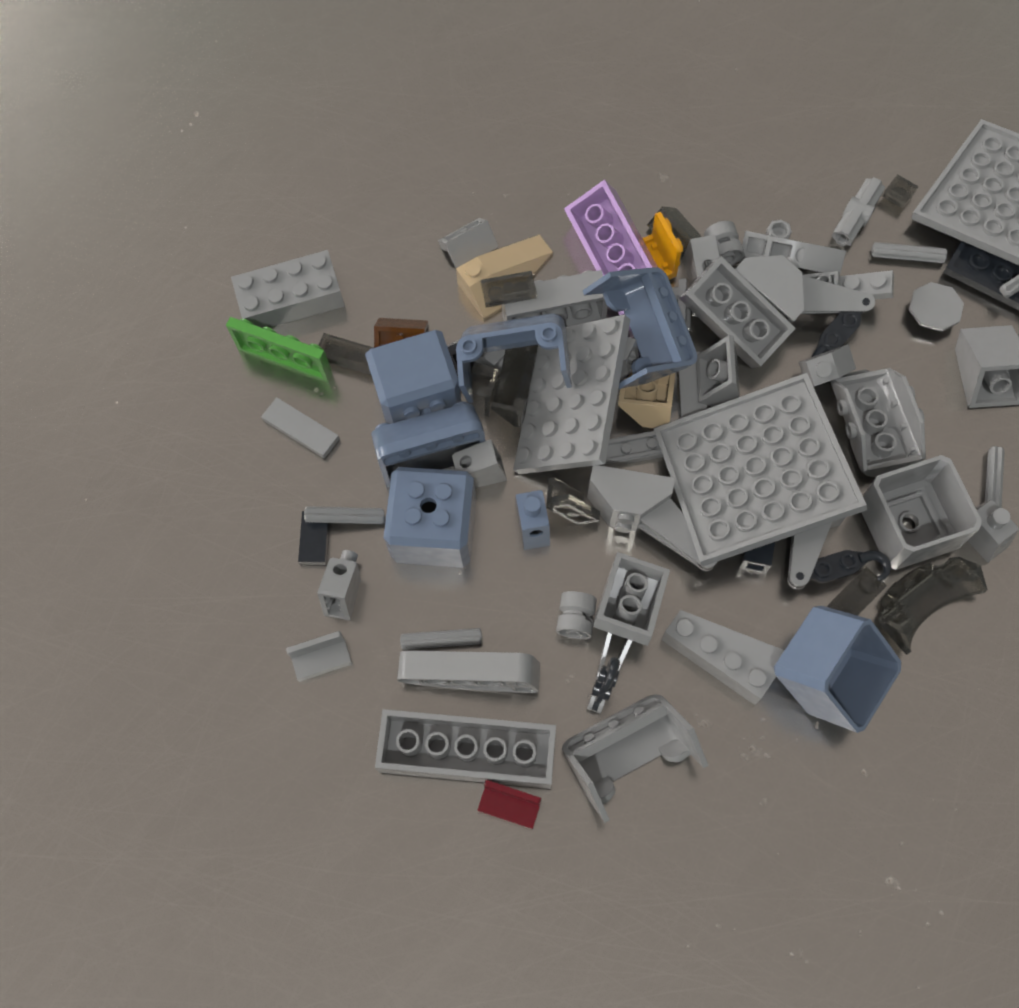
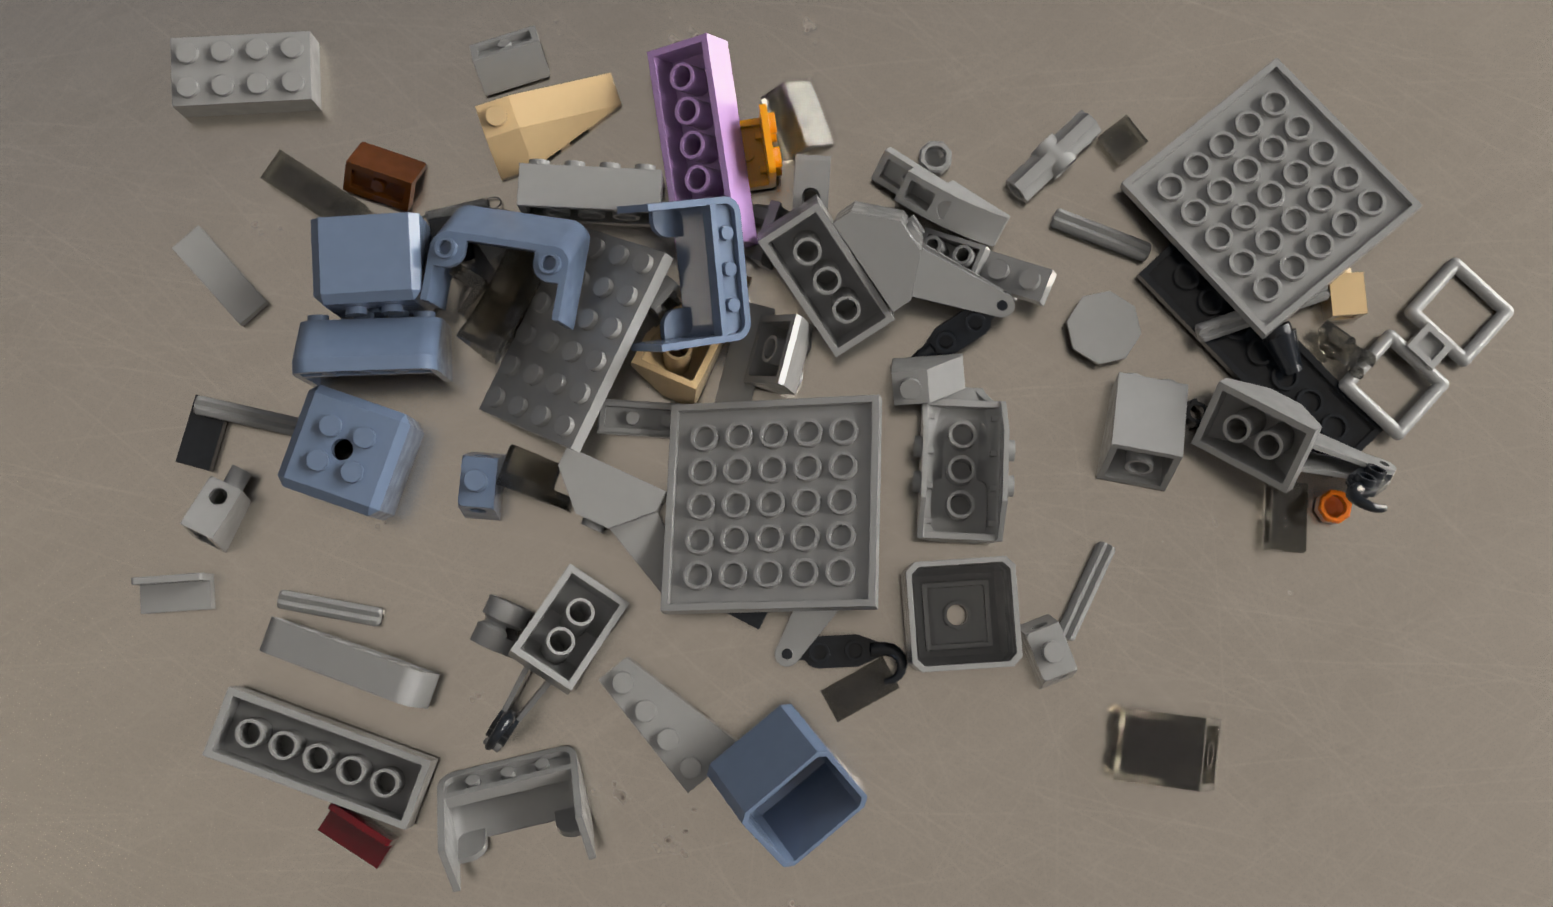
camera: 10 degrees right, 15 degrees up
bright green plate [226,317,332,382] -> none
light grey torso [441,439,507,488] -> none
clear smoke plate [480,271,537,308] -> none
light grey wheel [704,221,745,266] -> none
clear smoke windscreen [878,557,988,655] -> none

